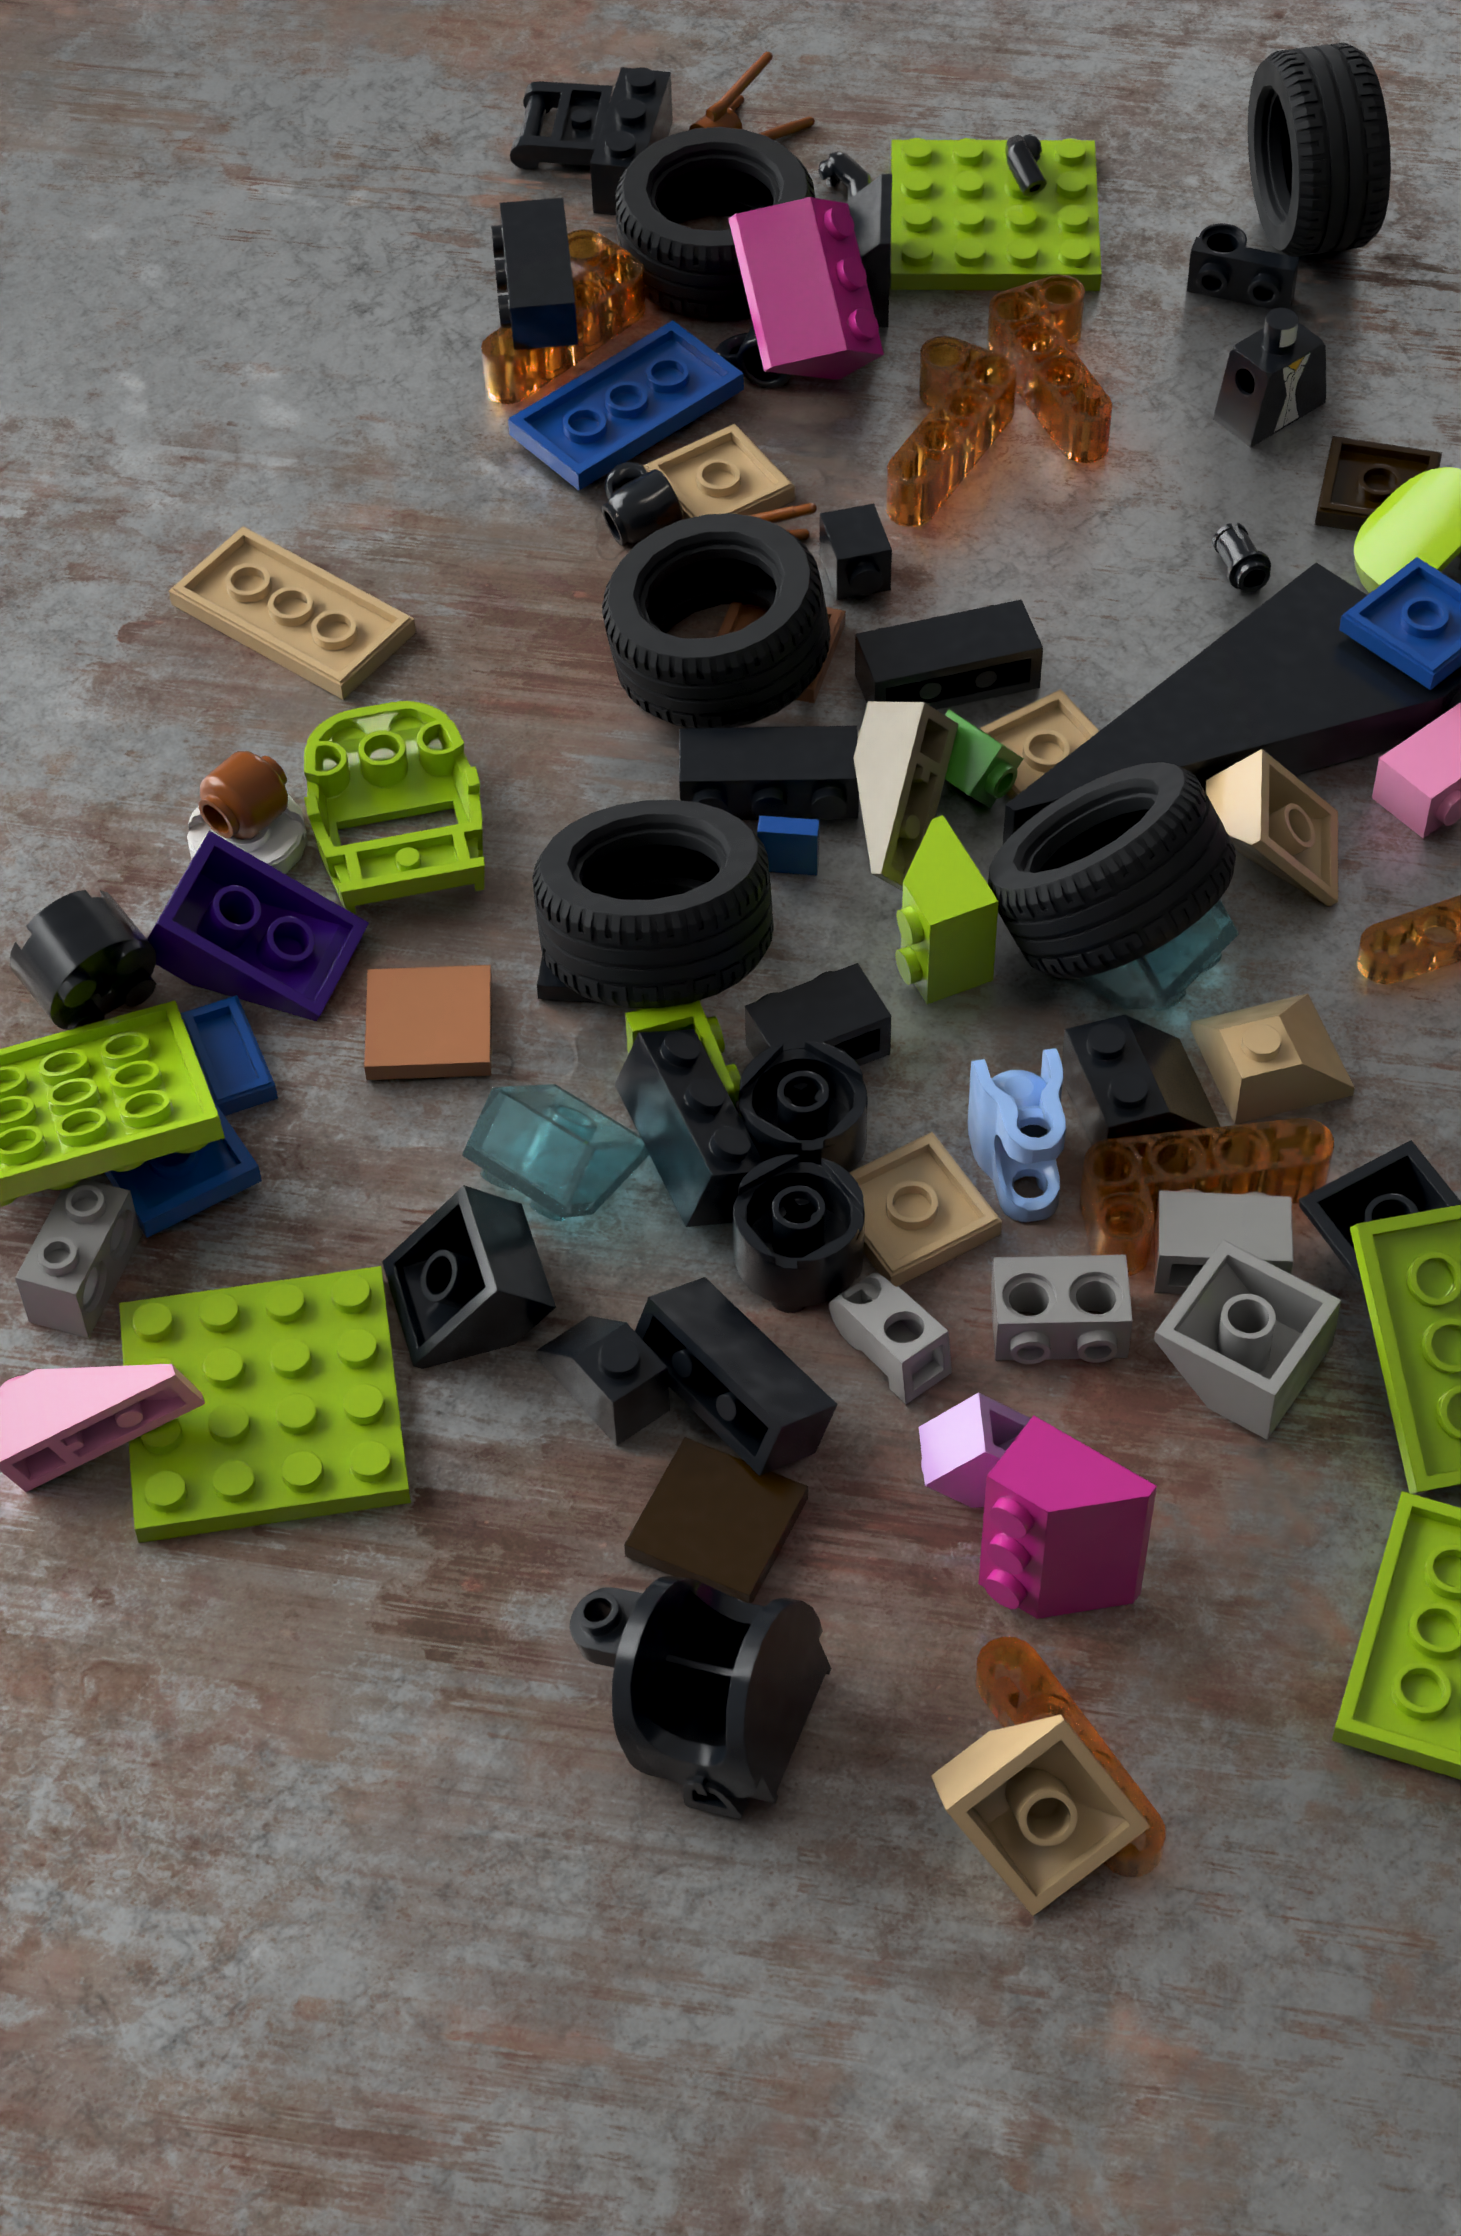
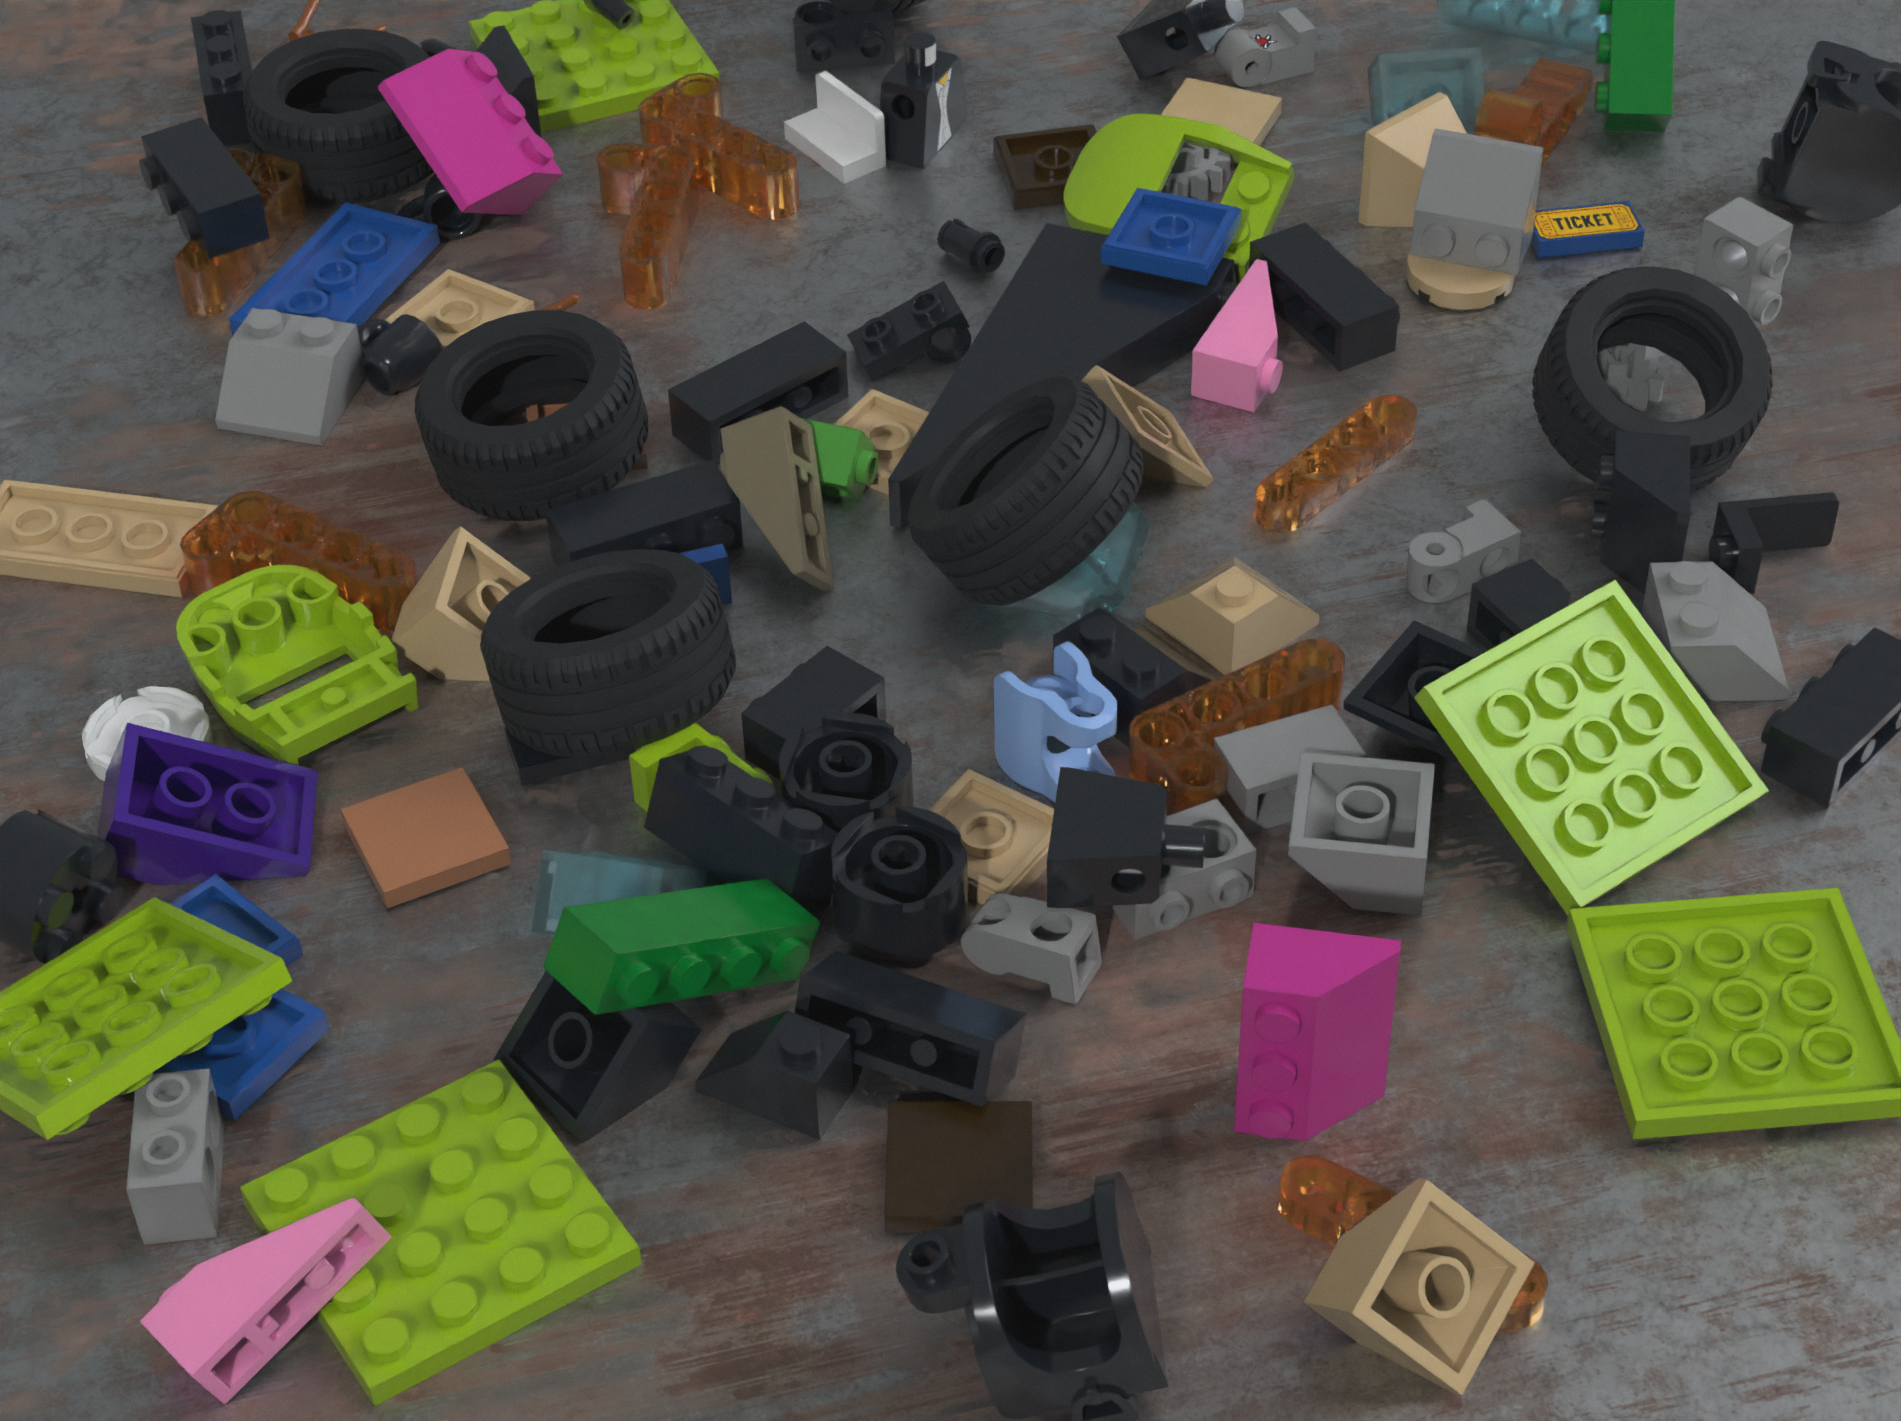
camera: 25 degrees left, 10 degrees down
dark orange head [198,751,288,840] -> none
black plate [510,81,613,170] -> none
black brick [819,503,892,601] -> none
lime slope [895,815,999,1005] -> none
lavender slope [919,1393,1031,1508] -> none
none -> clear orange beam [180,491,418,632]
none -> light grey slope [215,308,366,446]
none -> tan slope [391,526,531,682]
none -> green brick [543,878,820,1015]
none -> white panel [784,71,886,184]
none -> black plate [847,281,971,381]
none -> black torso [1047,767,1206,908]

